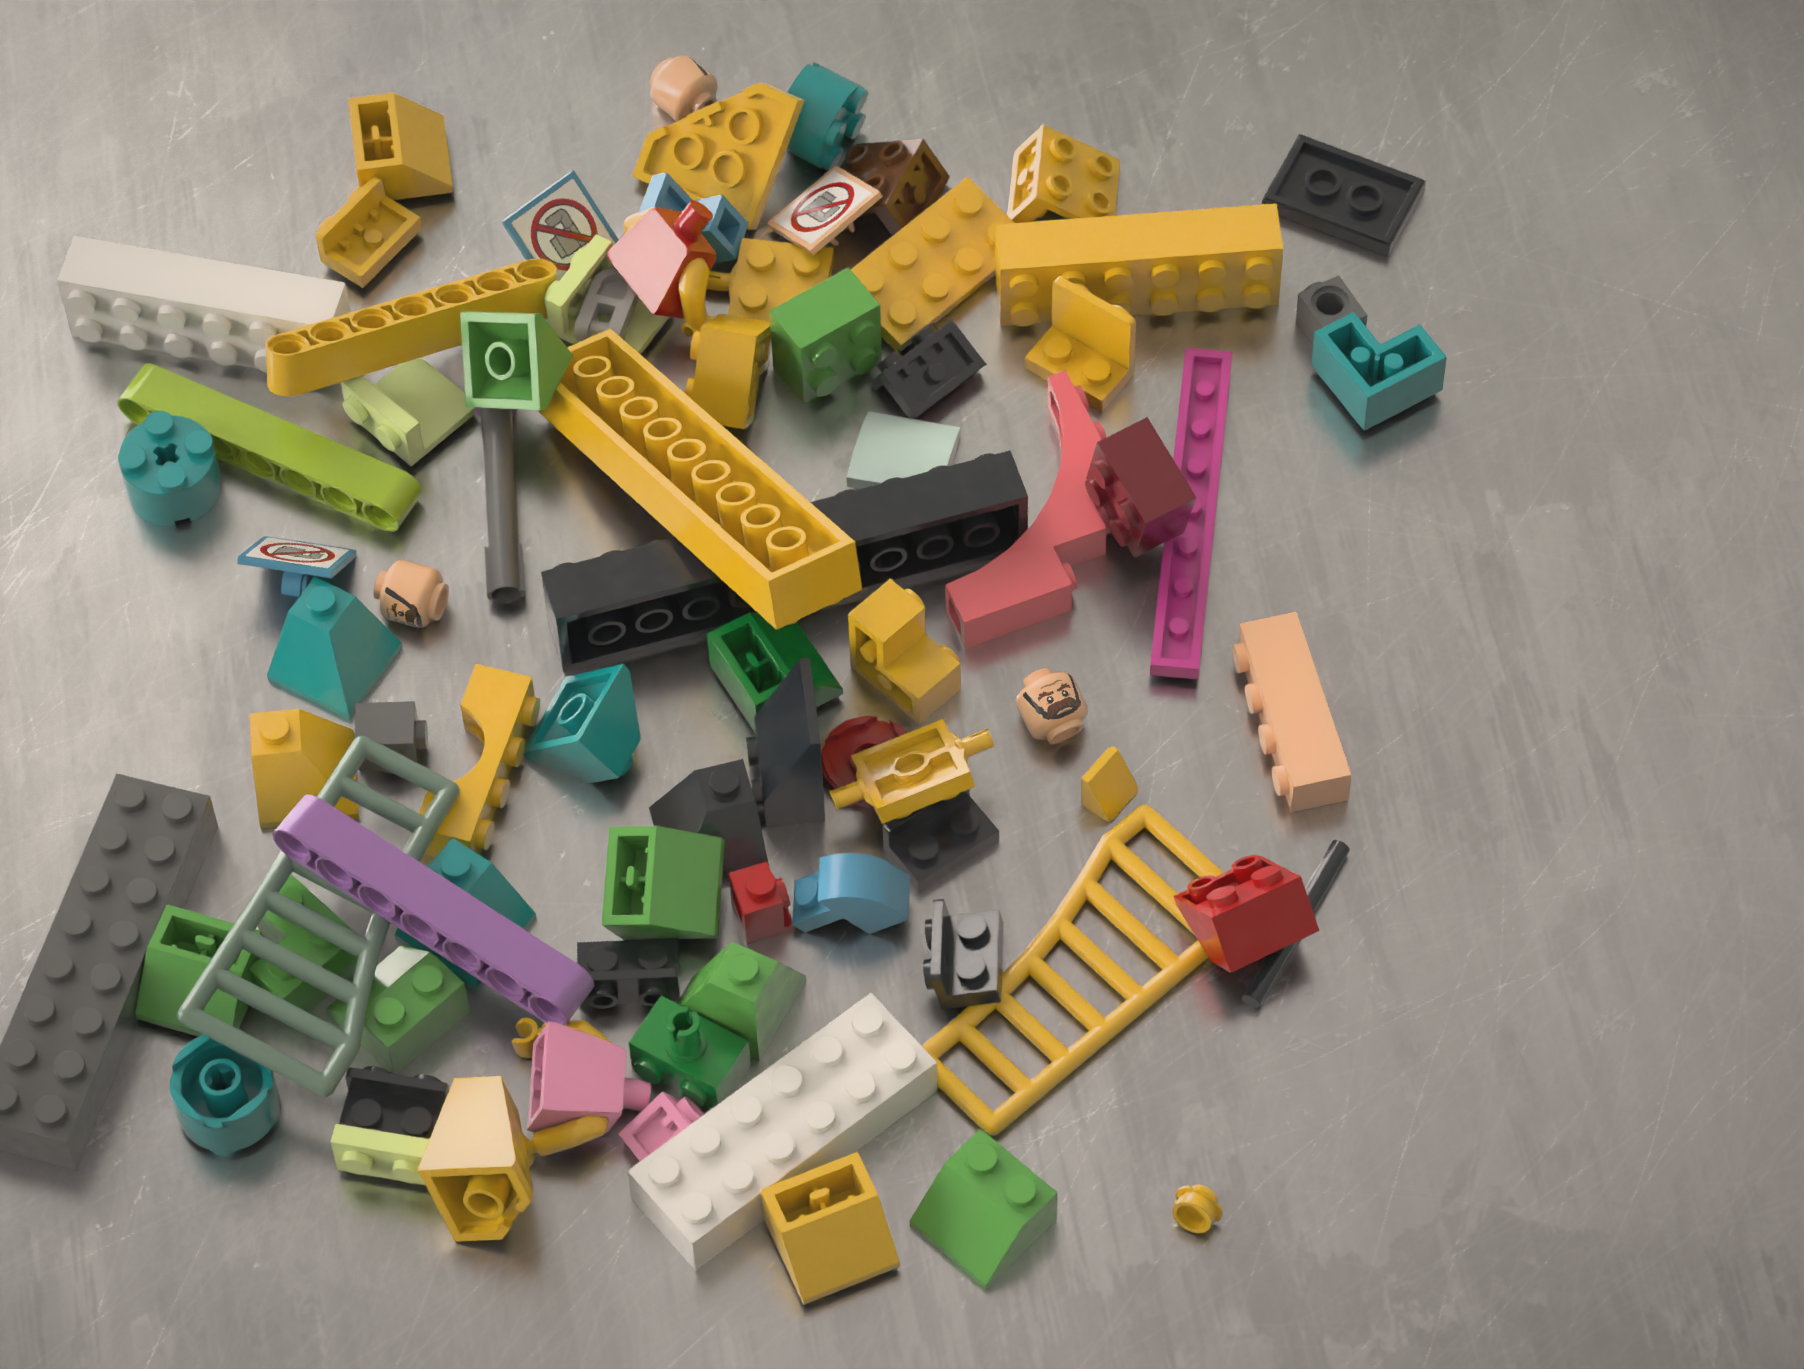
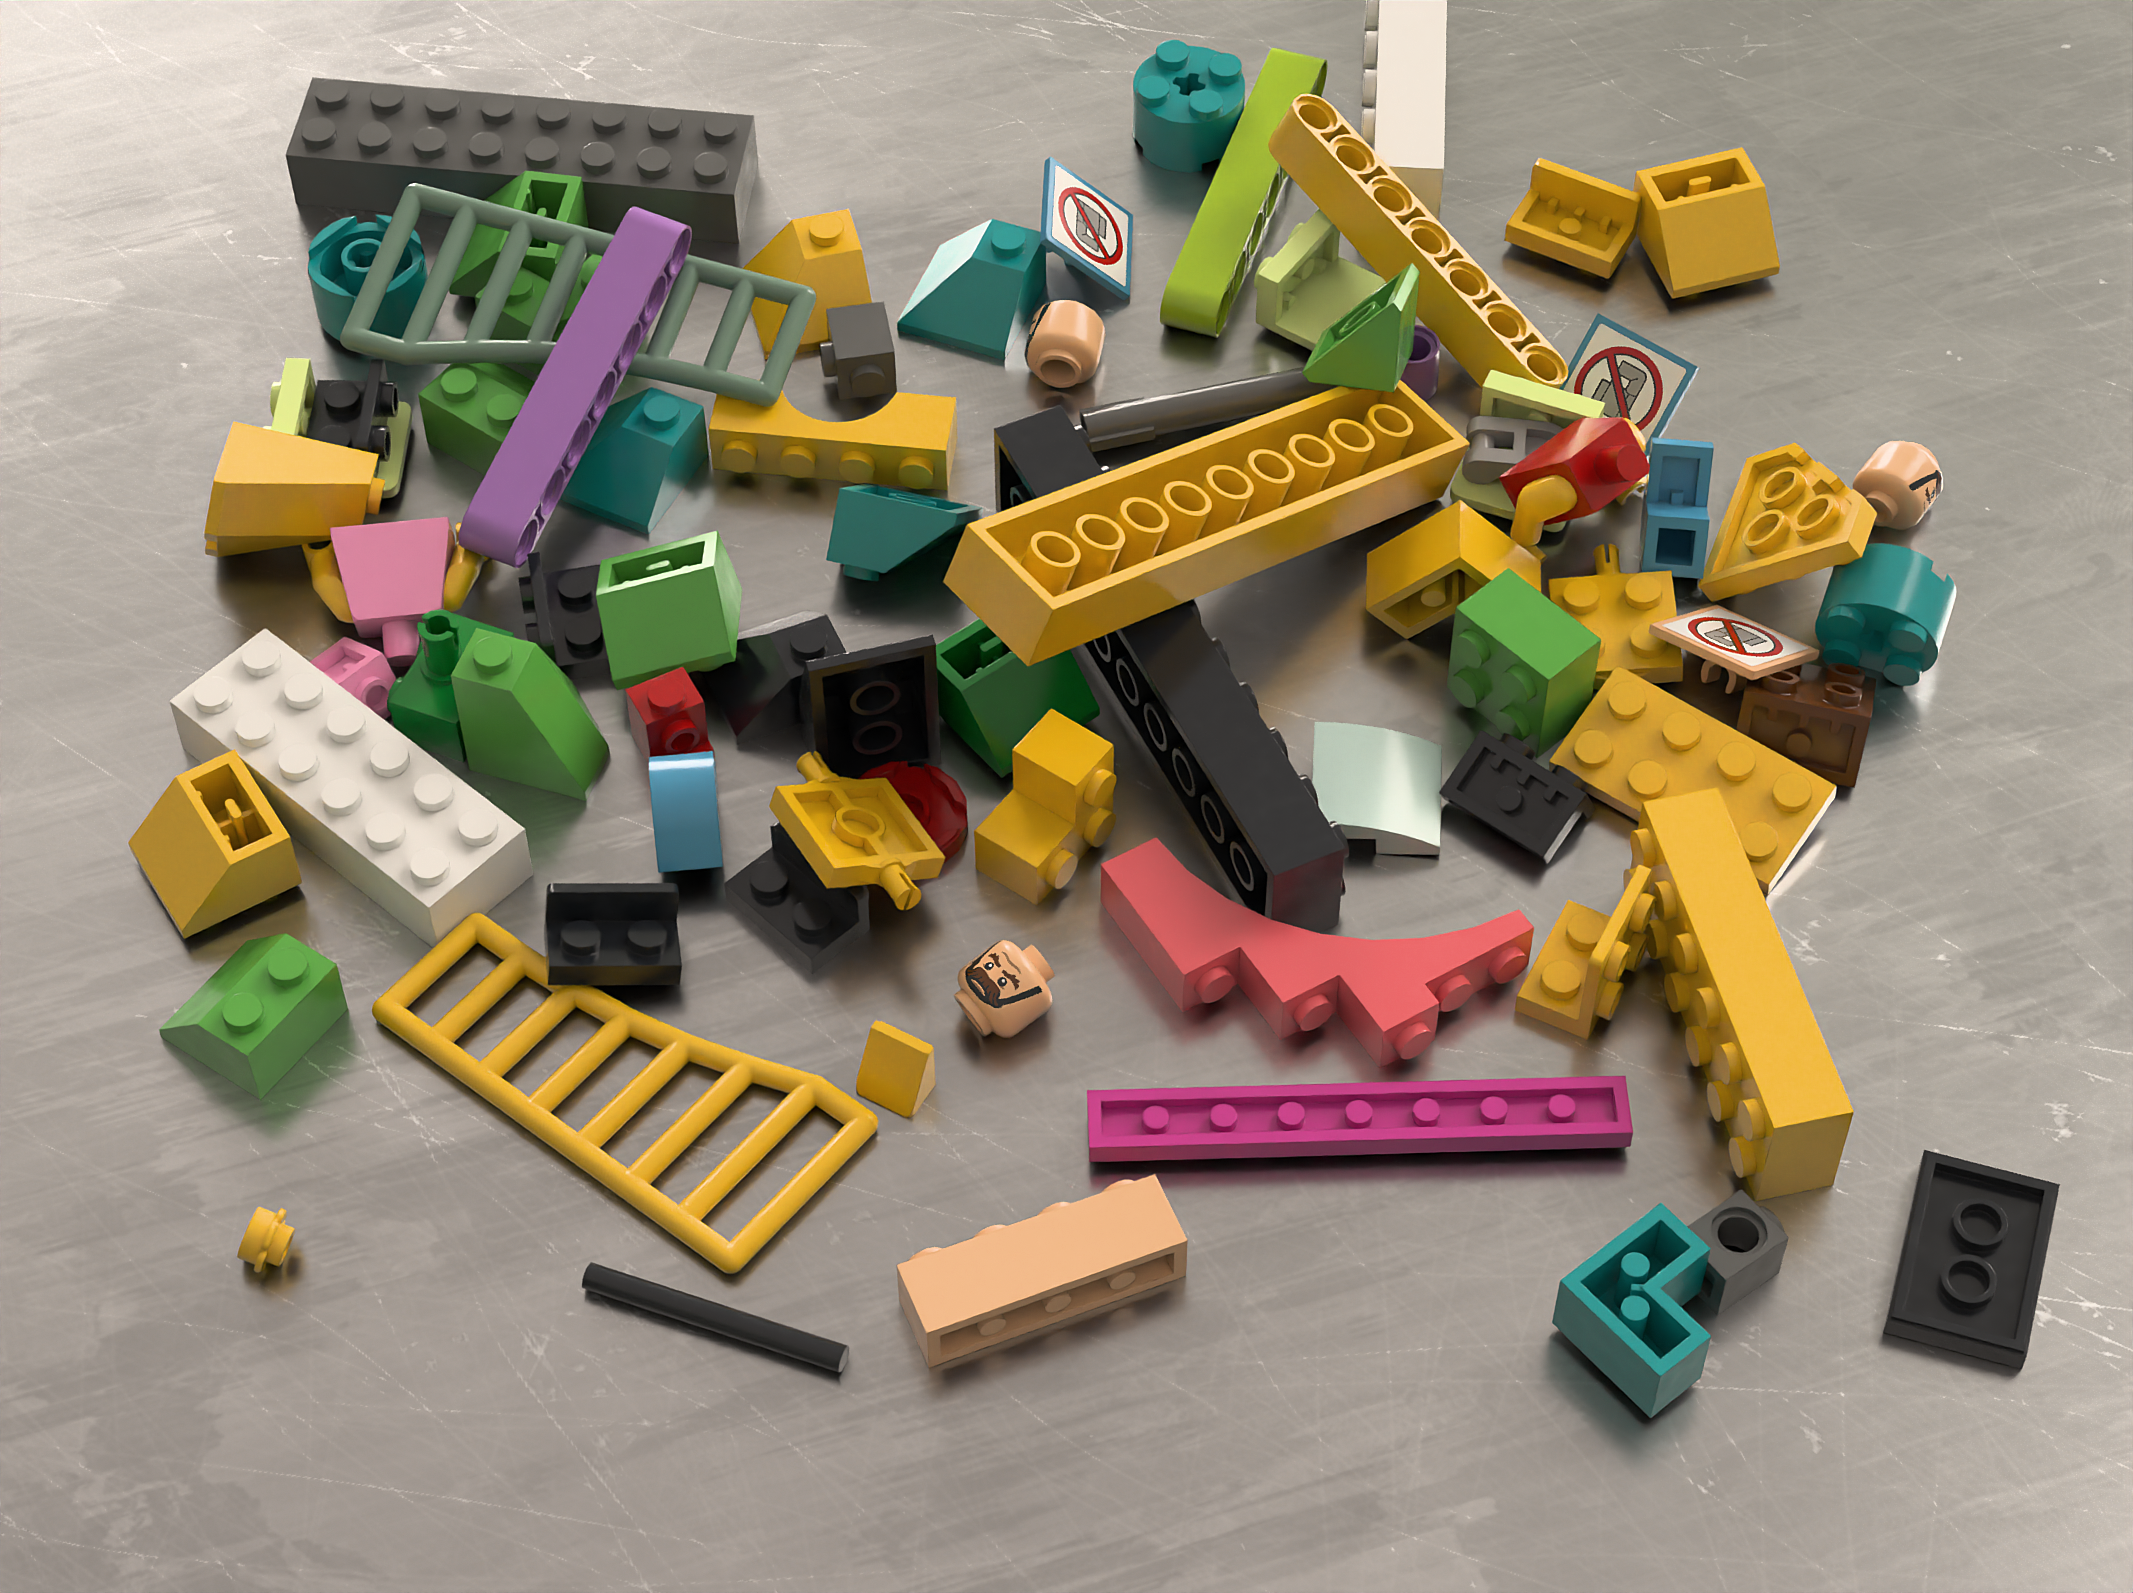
camera: 80 degrees right, 5 degrees down
yellow bracket [1008,125,1120,223] -> none
dark red brick [1085,417,1197,558] -> none
red slope [1173,855,1320,973] -> none

